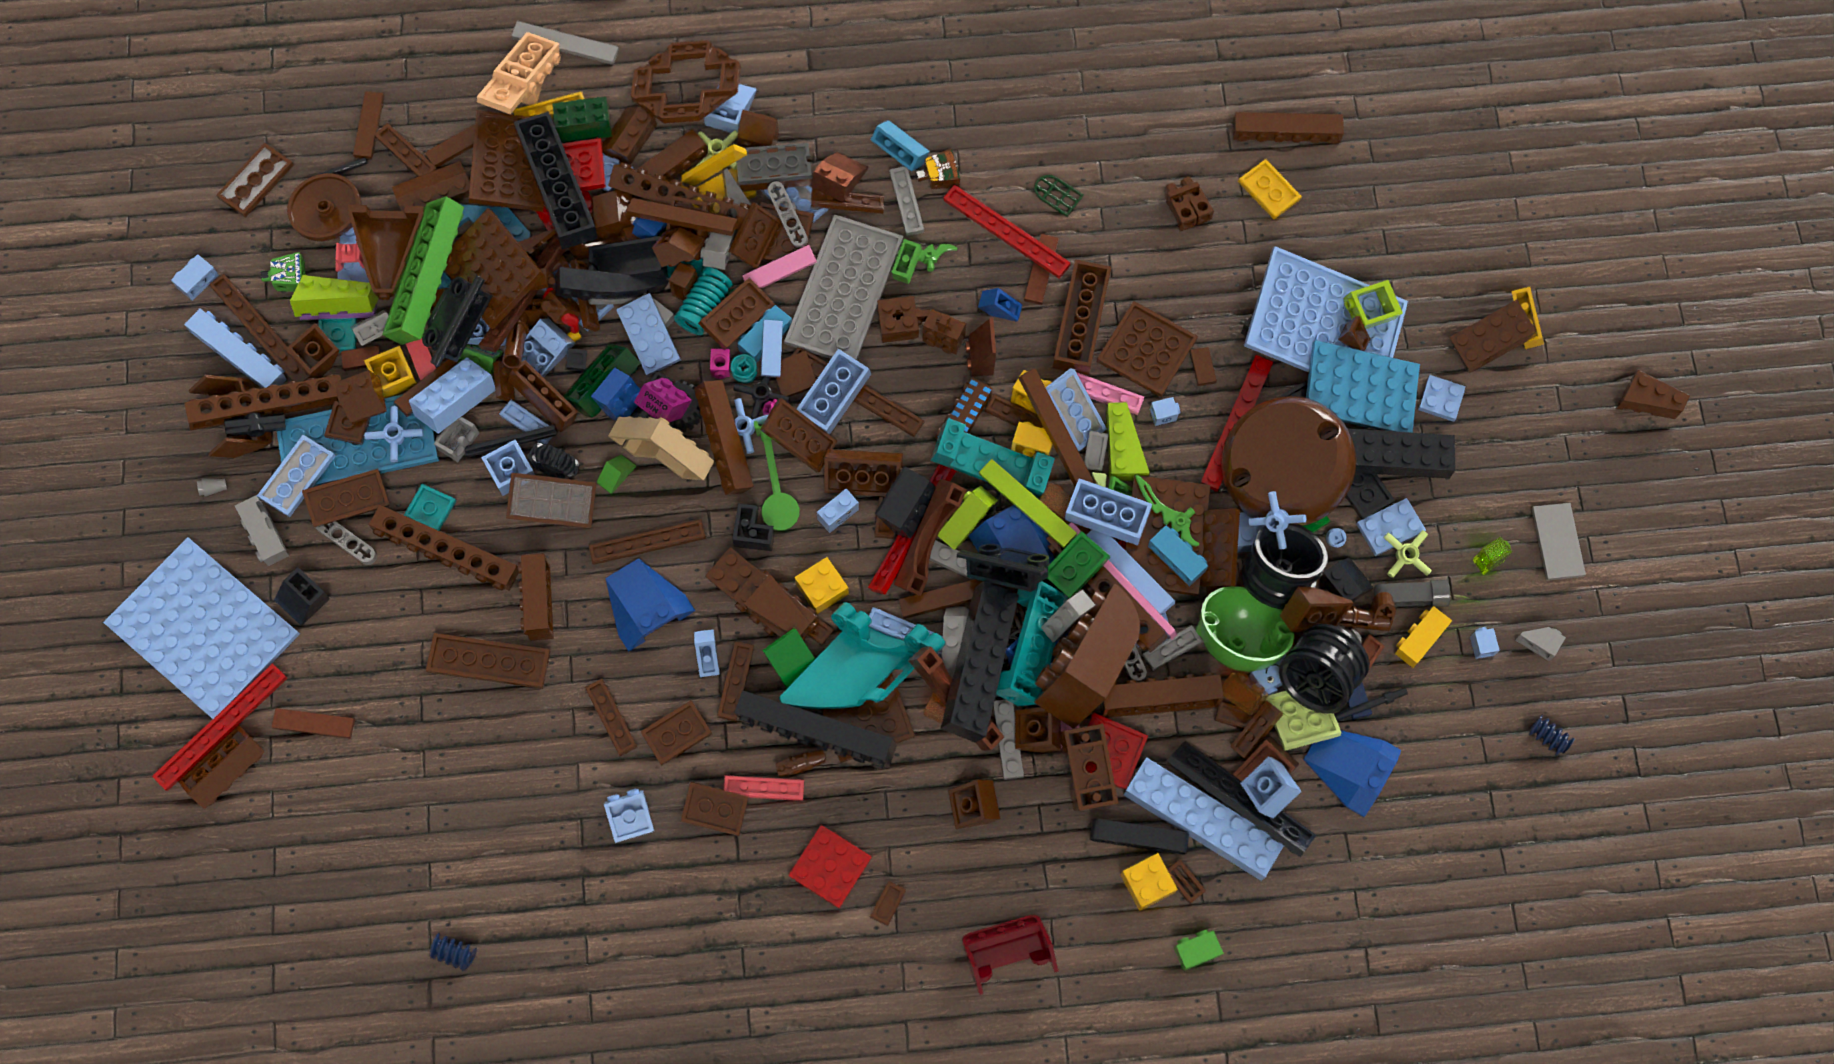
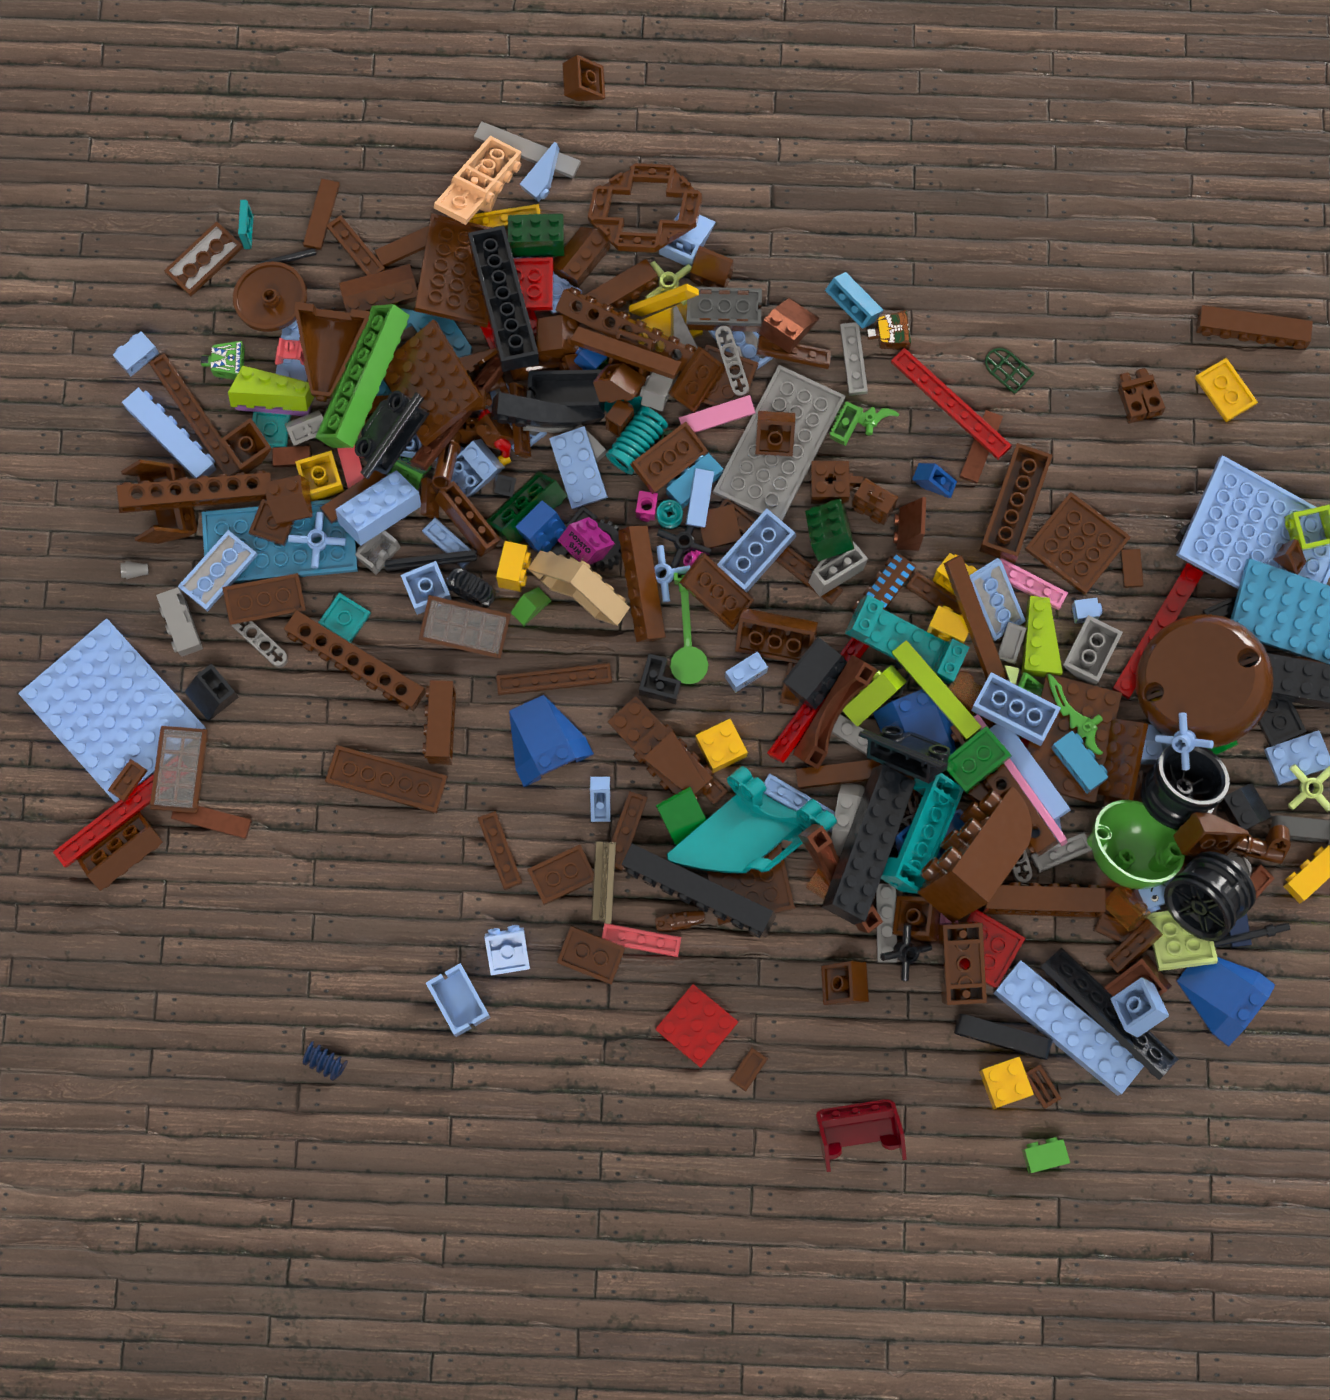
camera: 10 degrees right, 5 degrees up
black piece [224,412,286,437] -> none
light grey brick [1041,590,1095,643] -> none
light blue tile [1326,528,1346,547] -> none
none -> reddish brown plate [108,759,148,802]
none -> clear piece [150,726,208,813]
none -> teal tile [238,200,254,249]
none -> light blue piece [426,963,491,1037]
none -> yellow brick [496,541,532,592]
none -> light blue slope [520,142,559,202]
none -> dark tan fence [591,841,616,924]
none -> reddish brown slope [755,411,795,457]
none -> dark green brick [805,498,854,562]
none -> light grey wedge [808,541,868,596]
none -> black bar [880,923,932,981]
none -> light grey slope [1063,615,1123,686]

